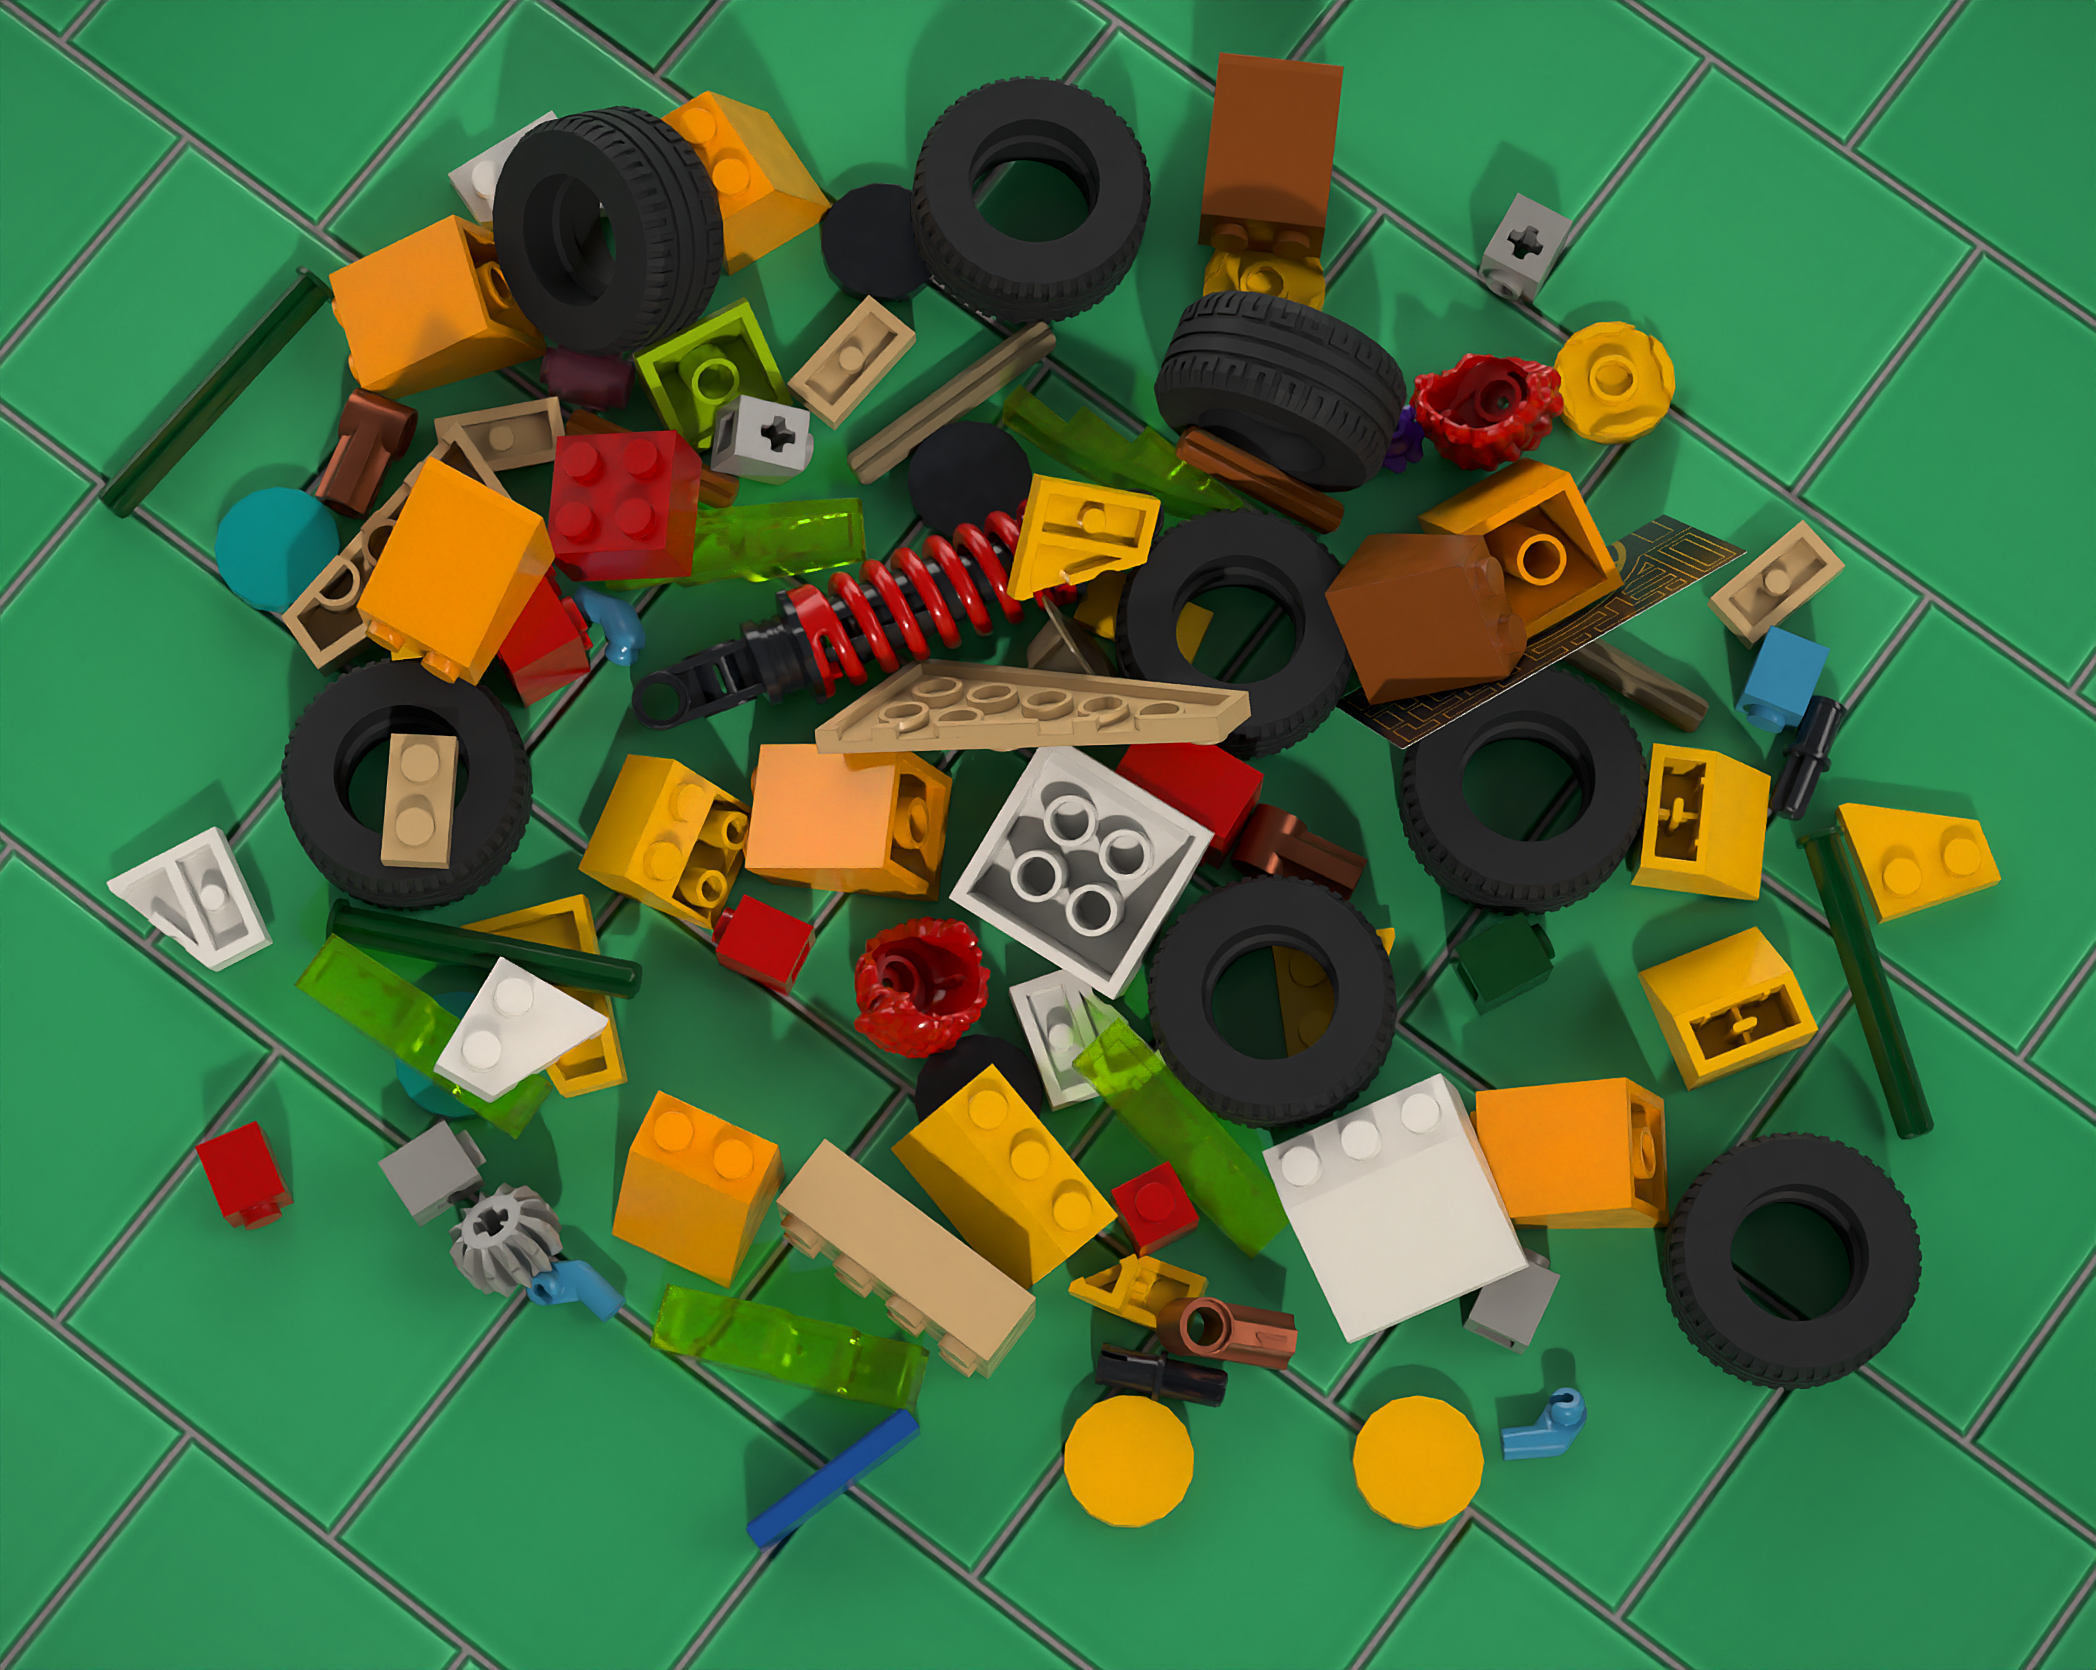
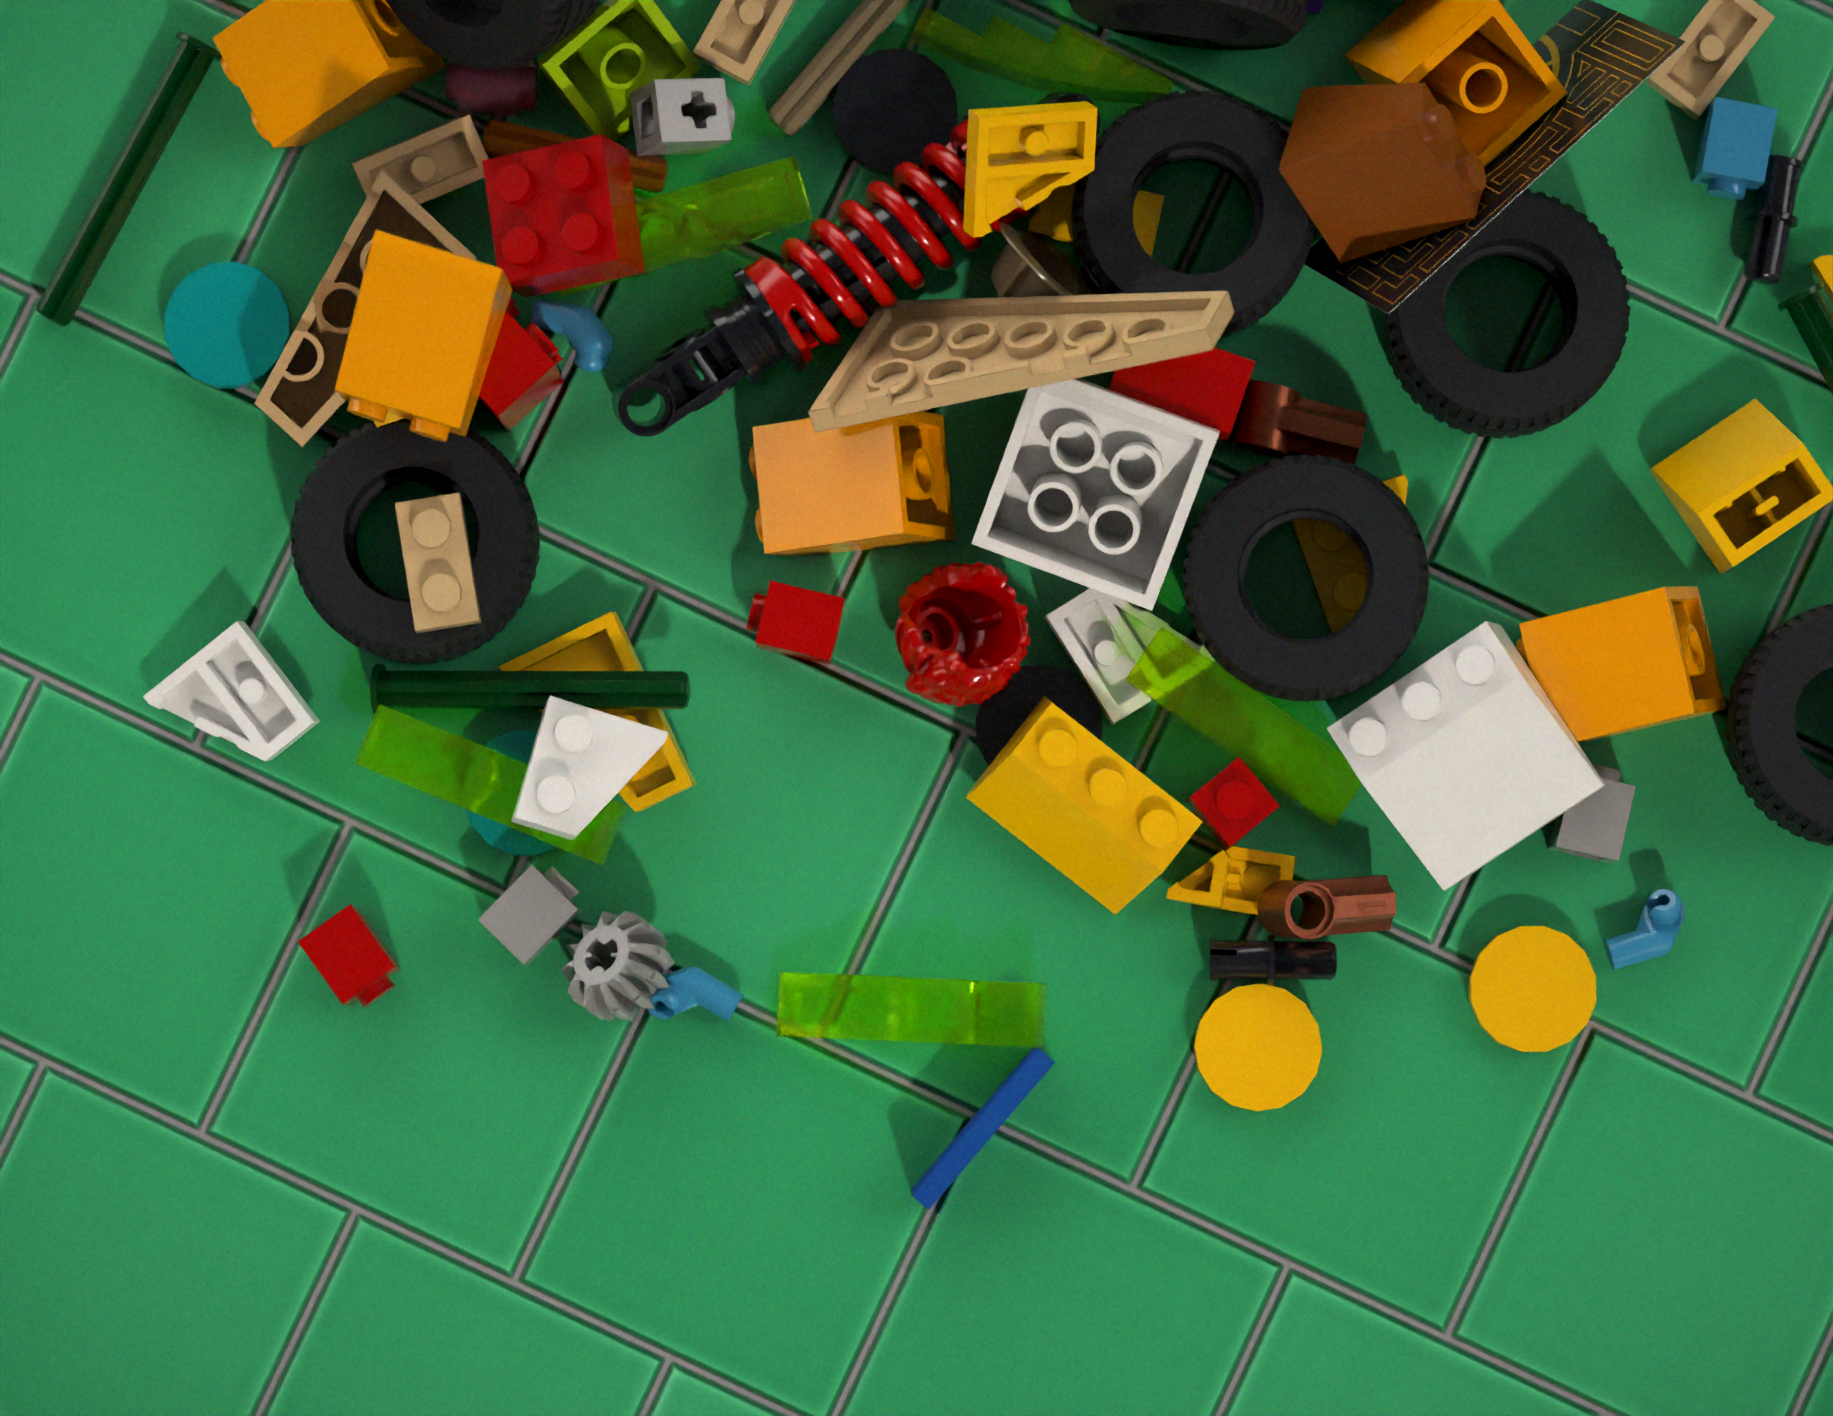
camera: 15 degrees left, 10 degrees up
copper piece [315,387,419,521] -> none
yellow slope [578,754,752,930] -> none
light orange slope [611,1090,786,1289] -> none
tan brick [776,1139,1036,1379] -> none
dark orange axle [1175,426,1345,535] -> none
dark green brick [1449,912,1555,1016] -> none
dark tan axle [1562,638,1709,733] -> none
yellow slope [1630,743,1771,901] -> none

